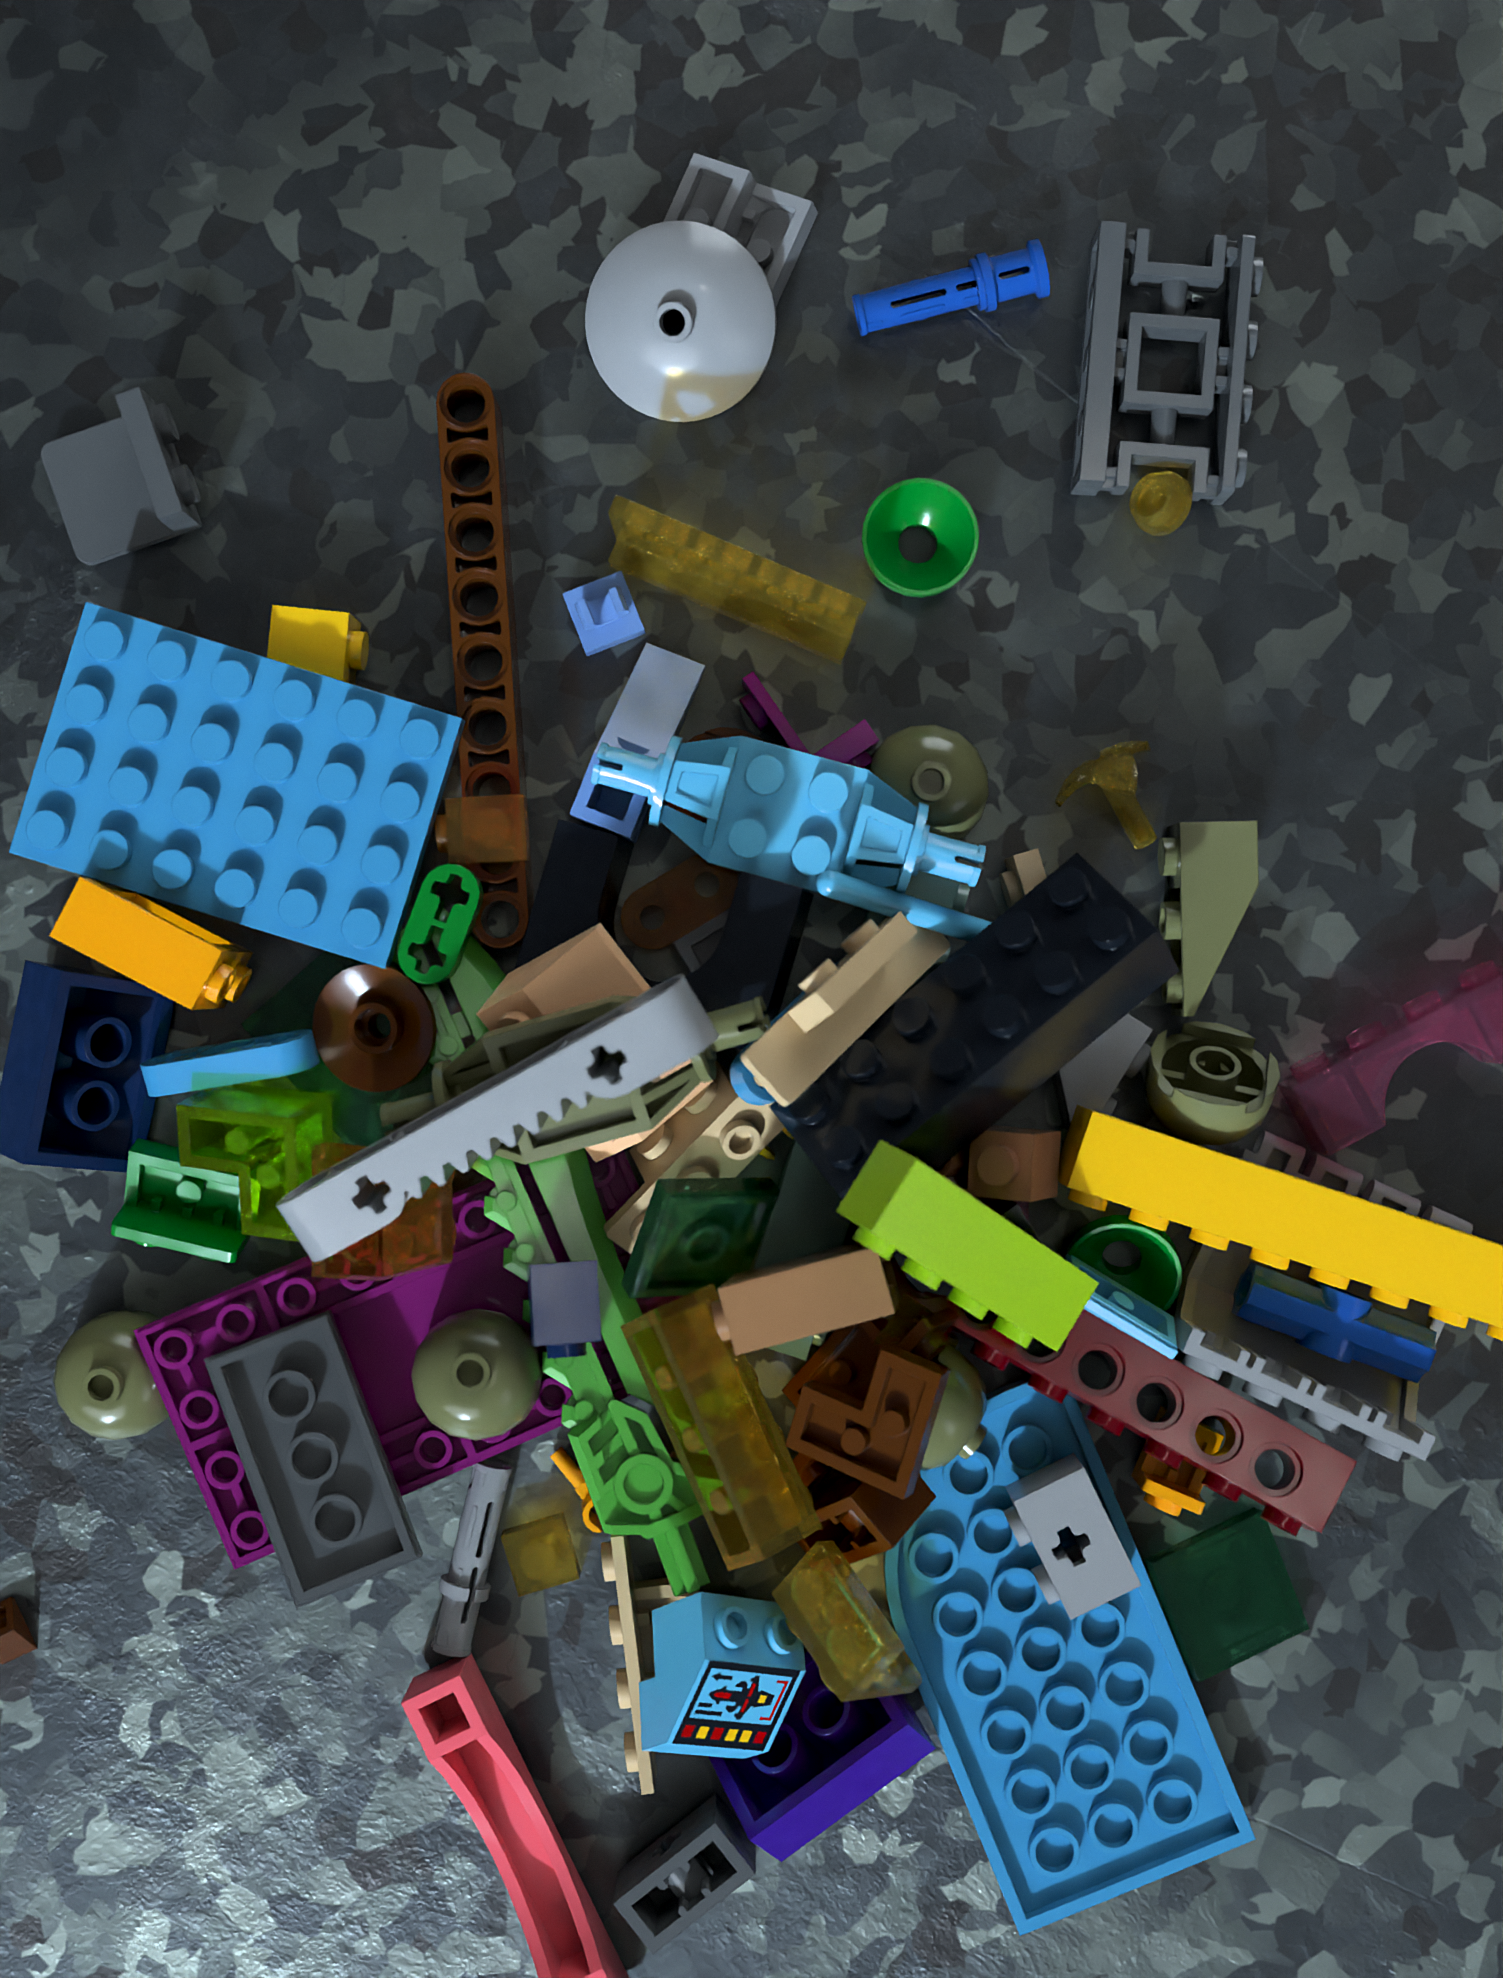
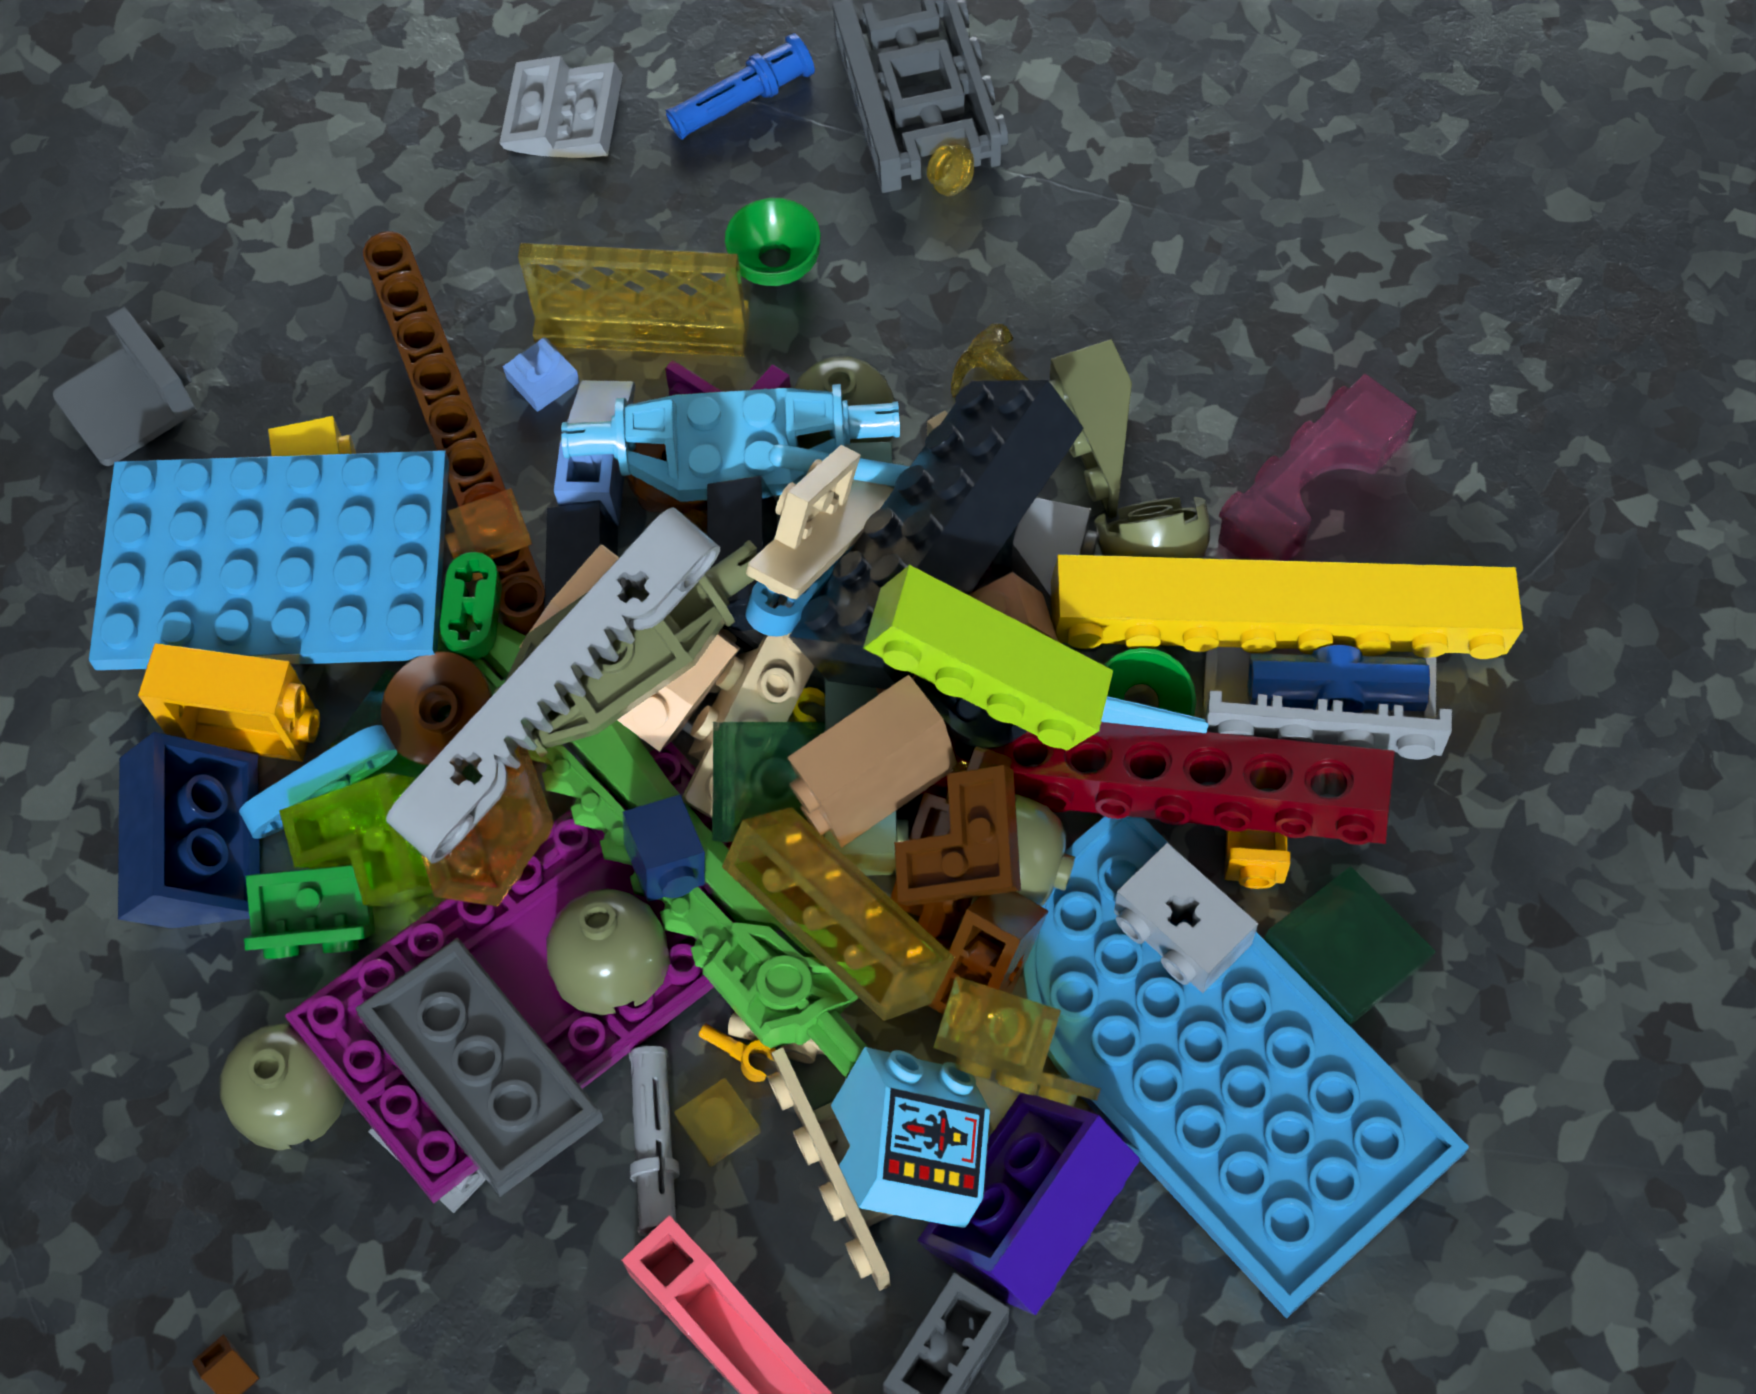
camera: 10 degrees left, 25 degrees down
light grey dish [585,221,777,422] -> none

